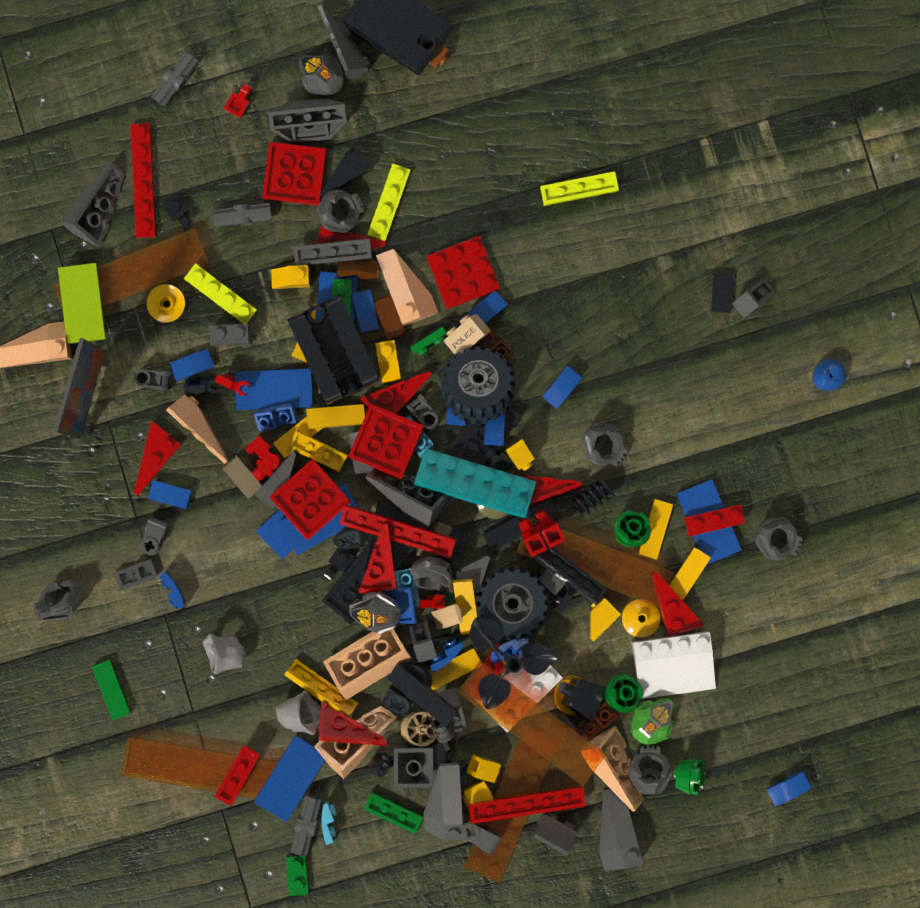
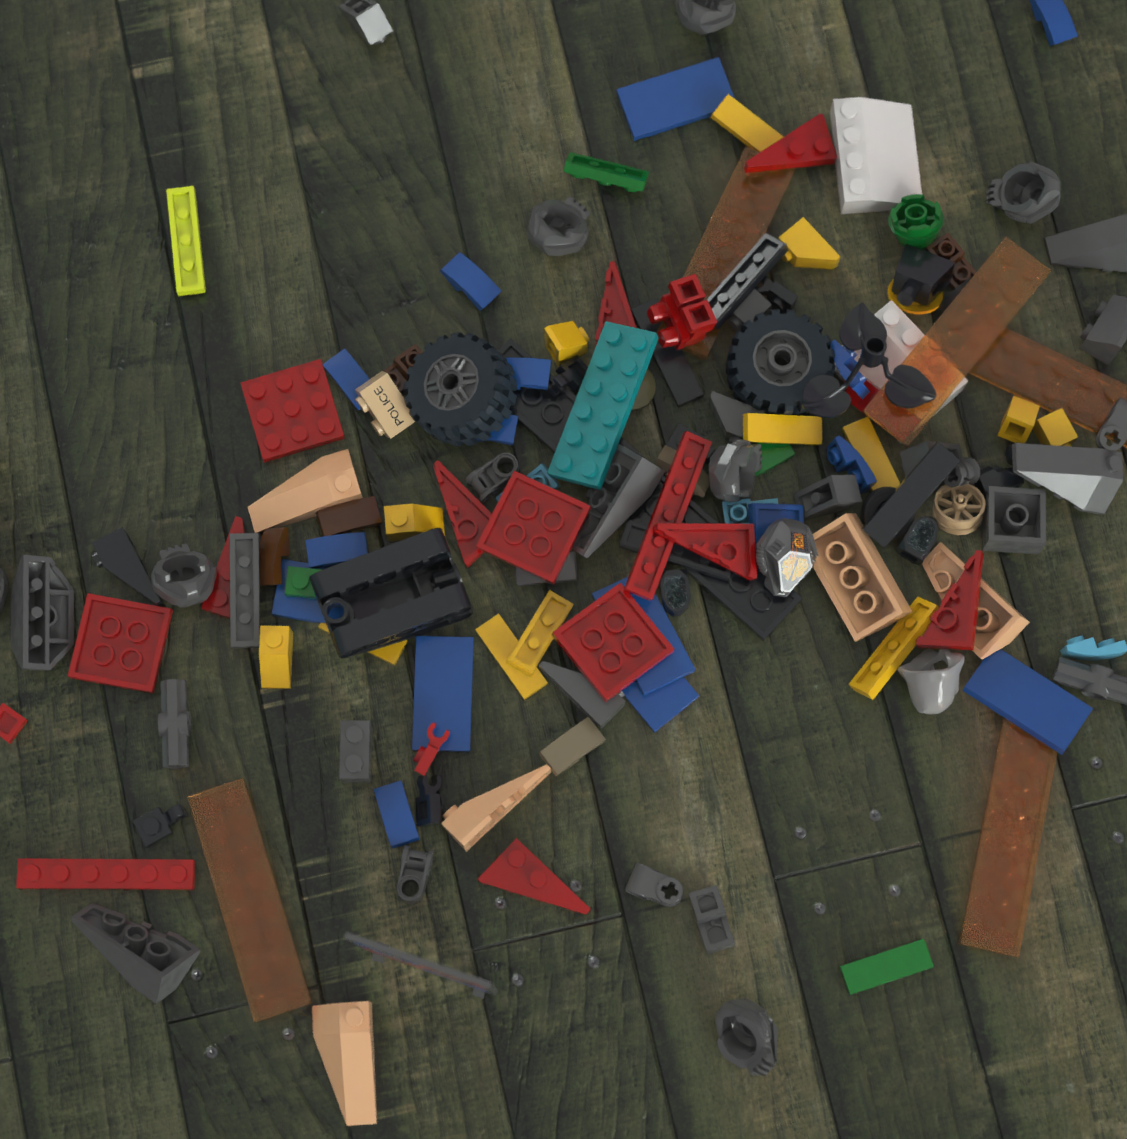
camera: 90 degrees left, 10 degrees down
lime tile [58,263,106,344] -> none
yellow dish [147,284,185,323] -> none
blue slope [148,480,193,510] -> none
blue slope [159,571,186,609] -> none
neon yellow plate [184,263,257,324] -> none
light grey piece [203,634,246,674] -> none
red plate [214,745,261,806] -> none
red hips [245,435,282,481] -> none
blue slope [254,403,298,431] -> none
yellow tile [306,404,365,429] -> none
black plate [325,548,355,580] -> none
green tile [363,791,424,834] -> none
neon yellow plate [367,164,411,241] -> none
black rock [368,752,393,778] -> none
green plate [410,327,447,356] -> none
red plate [419,594,445,609] -> none
tan slope [431,604,463,630] -> none
red plate [468,786,586,824] -> none
black piece [572,478,615,518] -> none
light nougat wedge [580,725,644,811] -> none
green cone [614,510,651,548] -> none
yellow dish [622,599,660,638] -> none
bright green helmet [630,697,675,745] -> none
yellow tile [638,499,673,560] -> none
green cone [674,758,706,796] -> none
red plate [684,504,745,537] -> none
black tile [711,273,733,313] -> none
none -> green plate [563,152,649,192]

